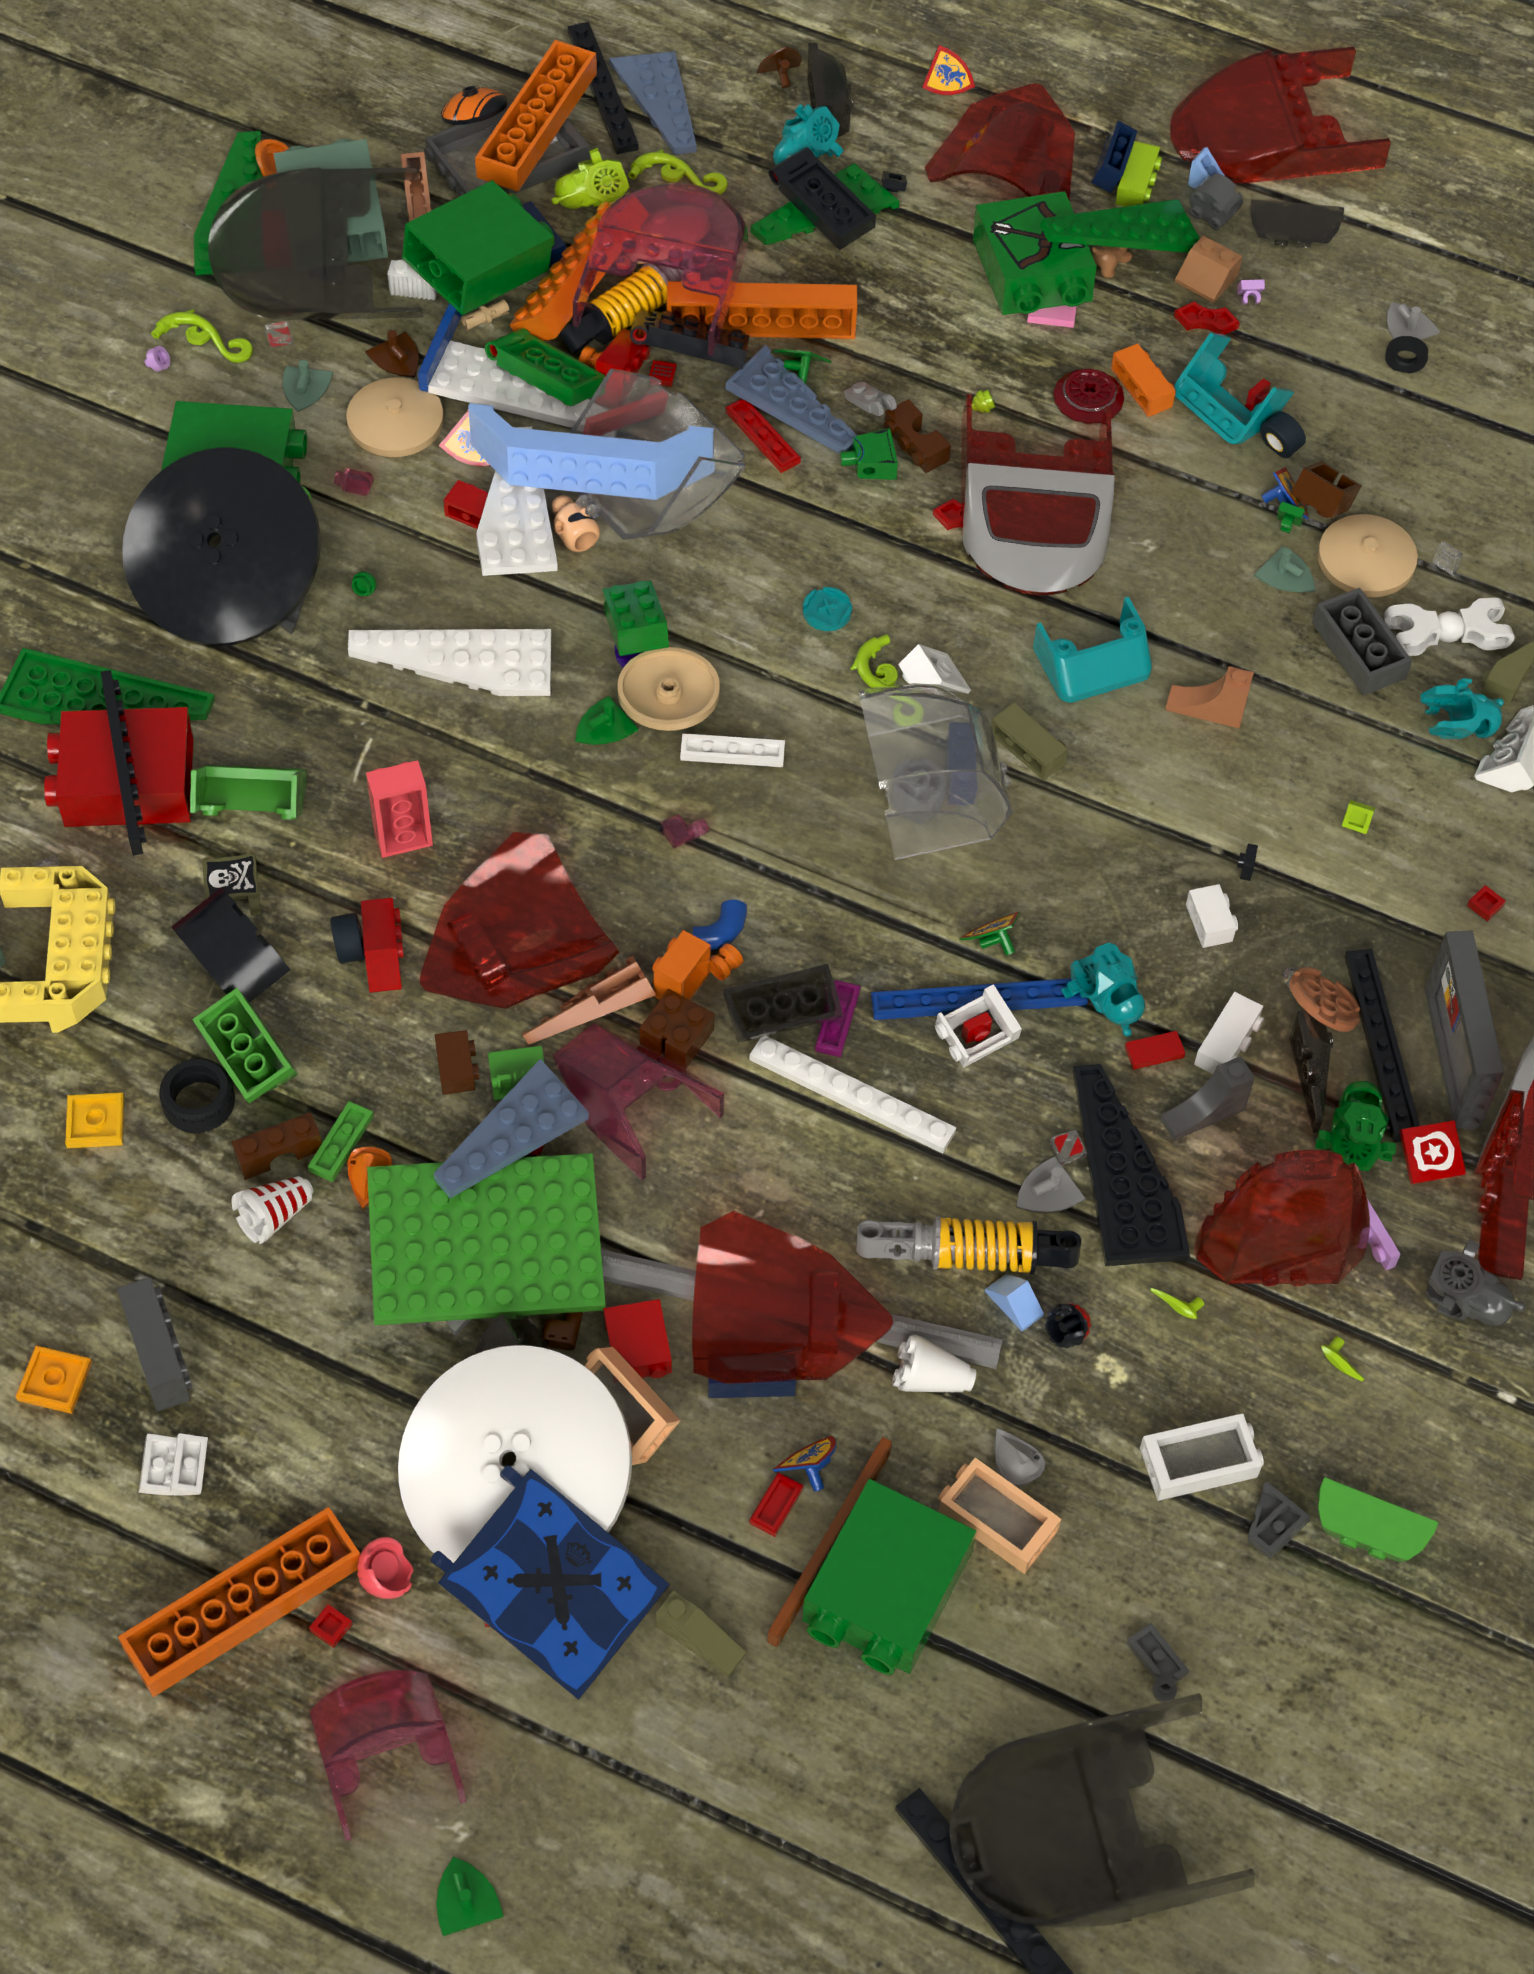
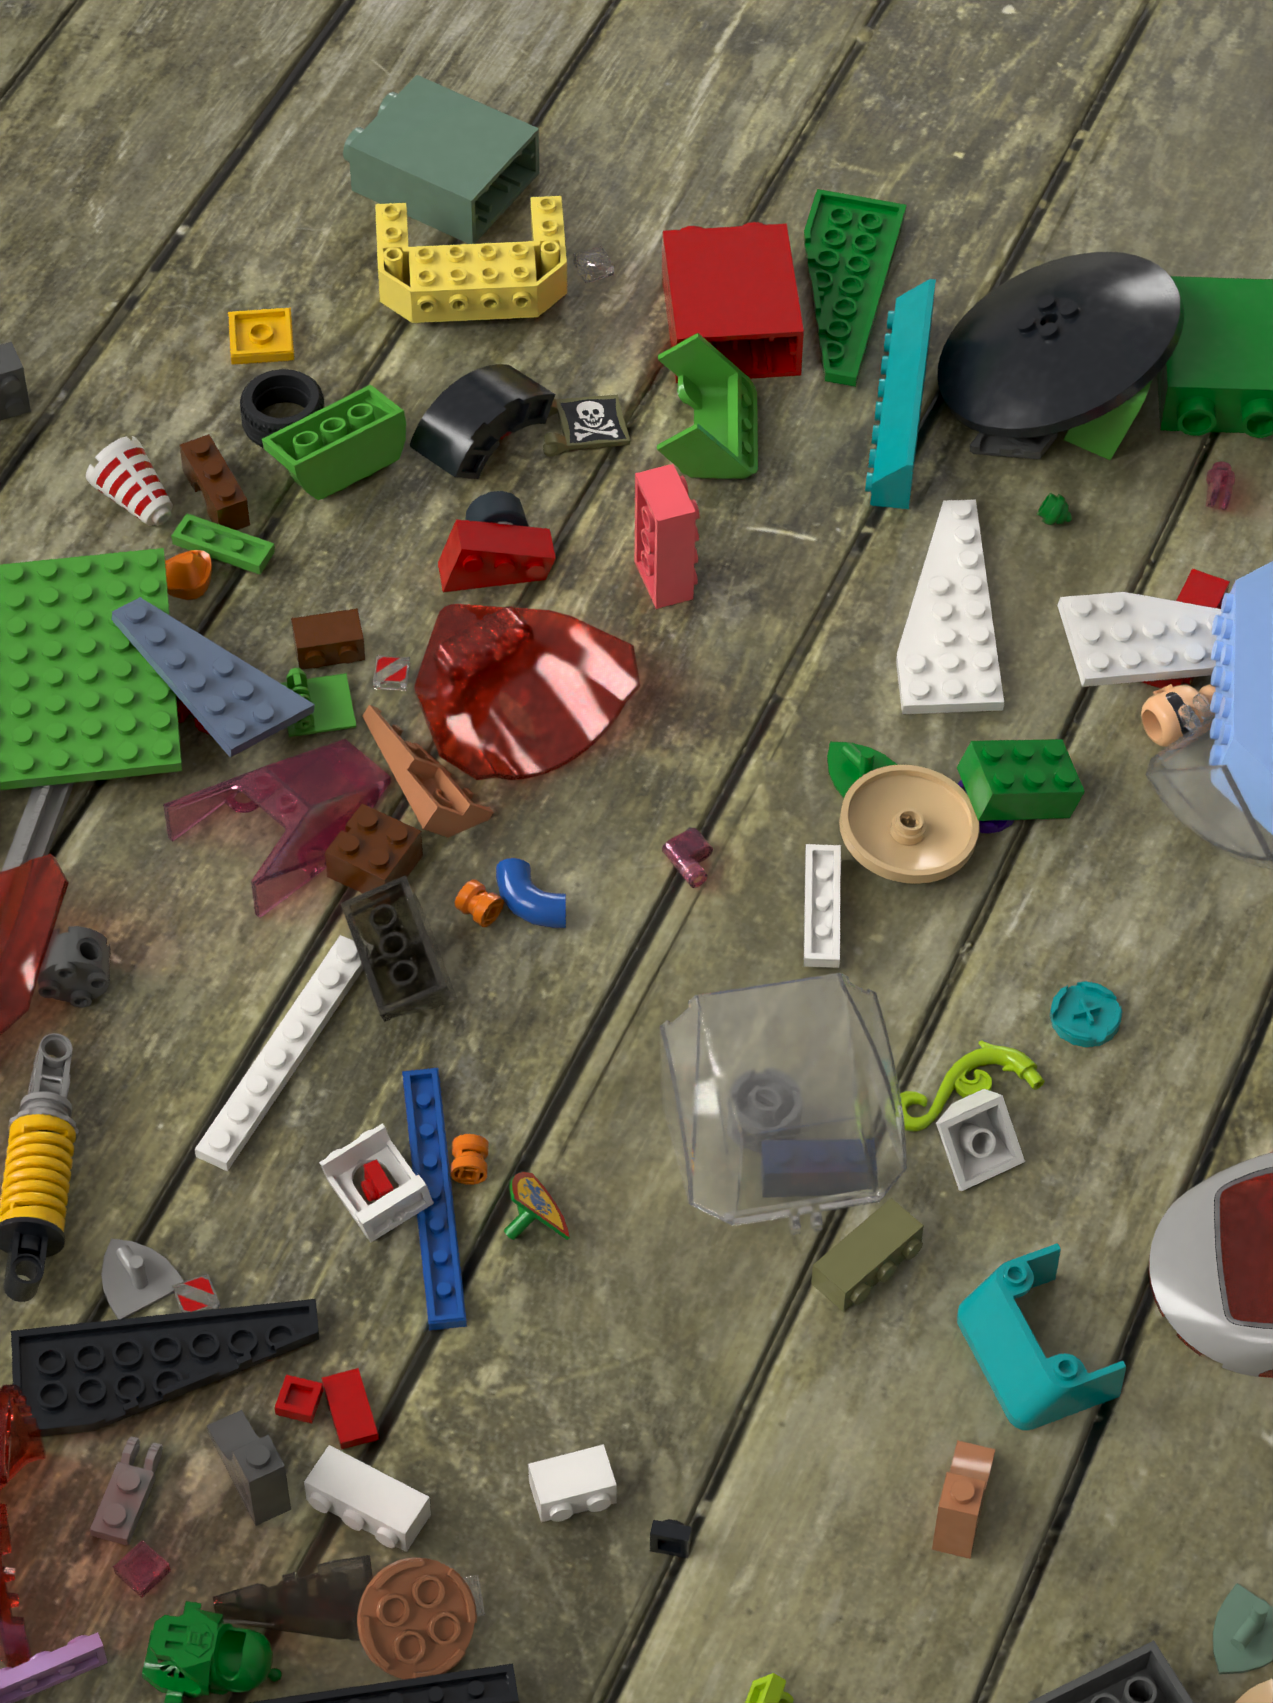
camera: 90 degrees right, 5 degrees down
black plate [101,670,147,856] -> none
orange piece [652,930,711,1000] -> none
magenta tile [815,980,861,1058] -> none
teal helmet [1061,942,1145,1037] -> none
none -> dark grey brick [37,926,111,1008]
none -> light grey hinge [90,1436,163,1546]
none -> red plate [274,1375,324,1424]
none -> clear tile [373,655,411,691]
none -> orange wheel [451,1134,489,1185]
none -> teal slope [865,279,936,509]

